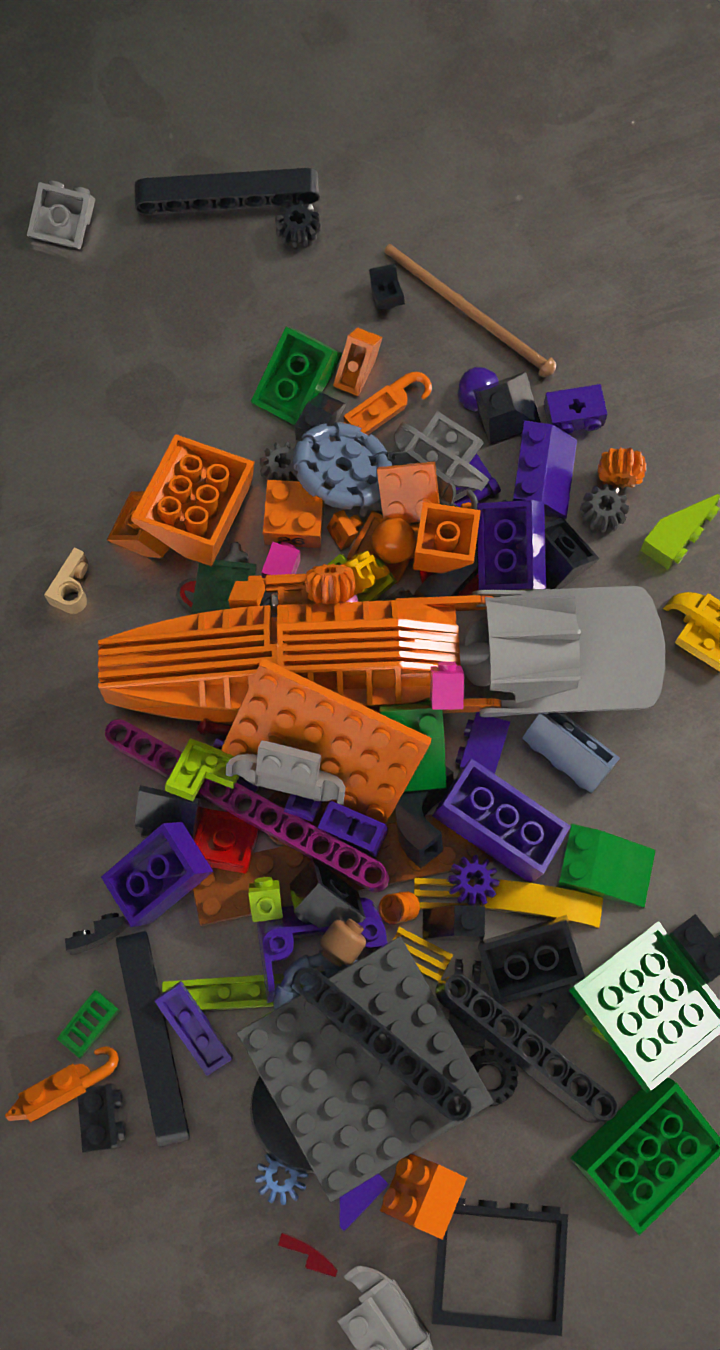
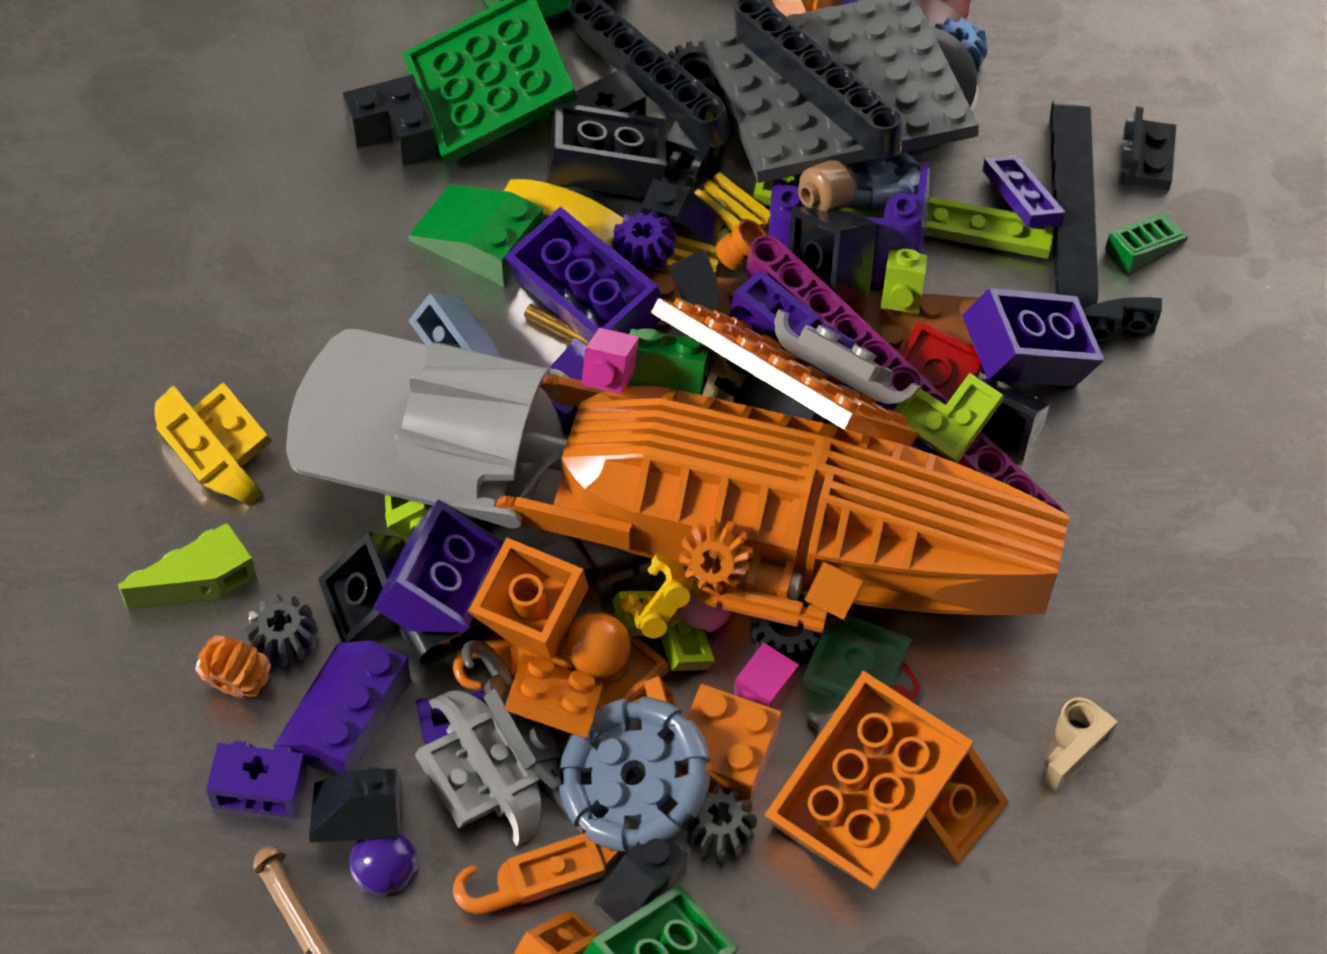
camera: 165 degrees left, 15 degrees down
orange plate [5,1047,119,1123] -> none

